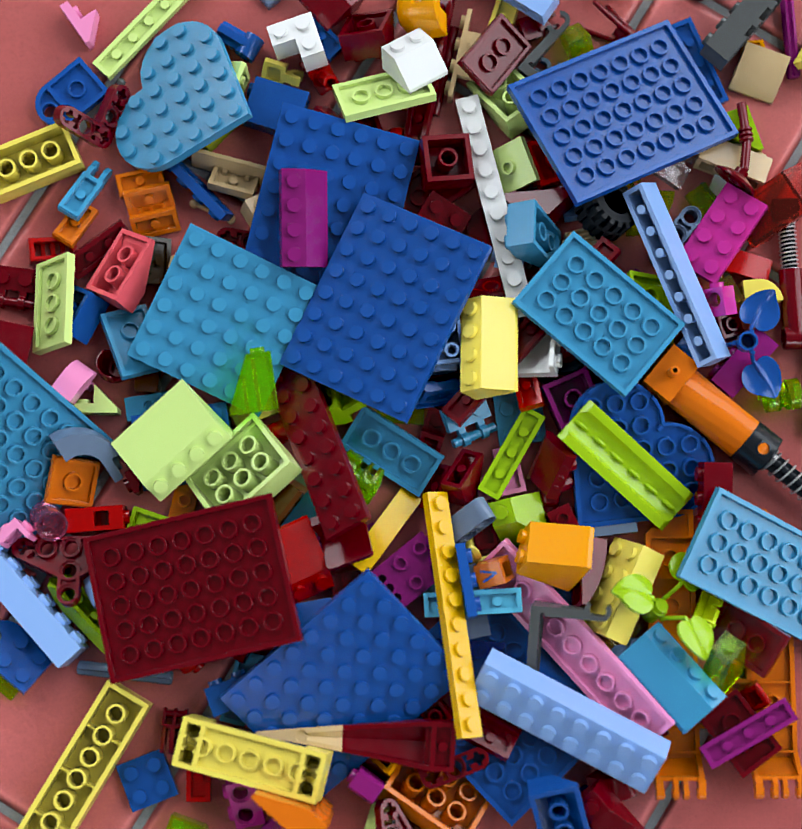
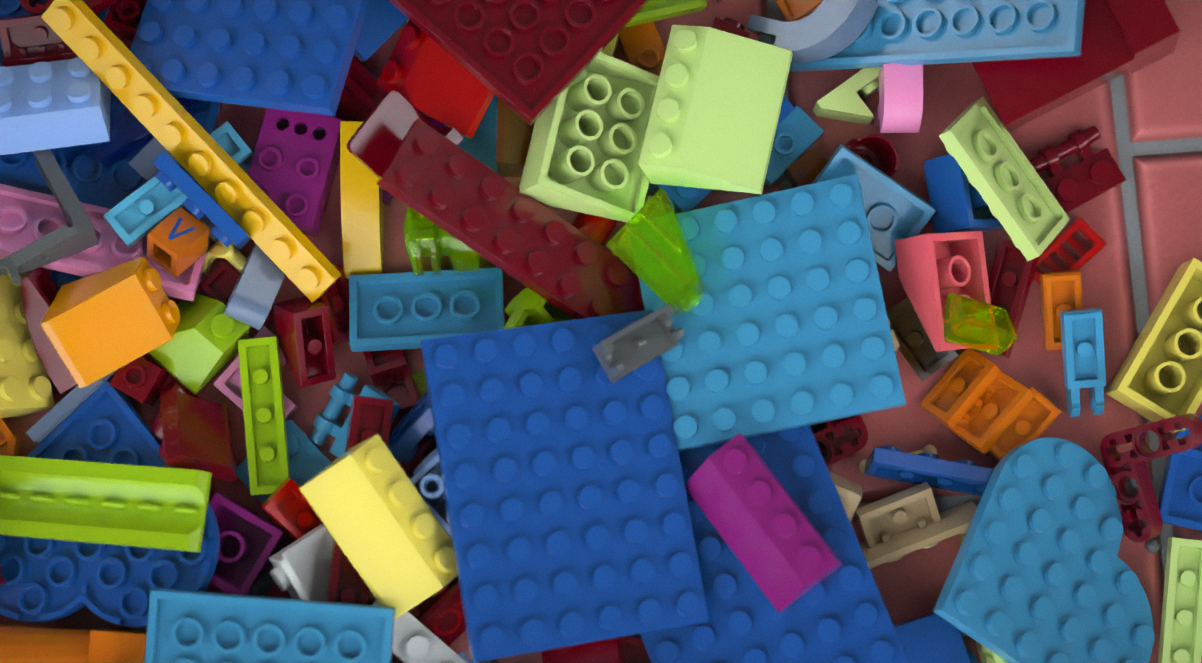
camera: 145 degrees right, 0 degrees up
none -> dark grey hinge [592,303,684,383]
none -> clear neon green slope [944,293,1018,355]

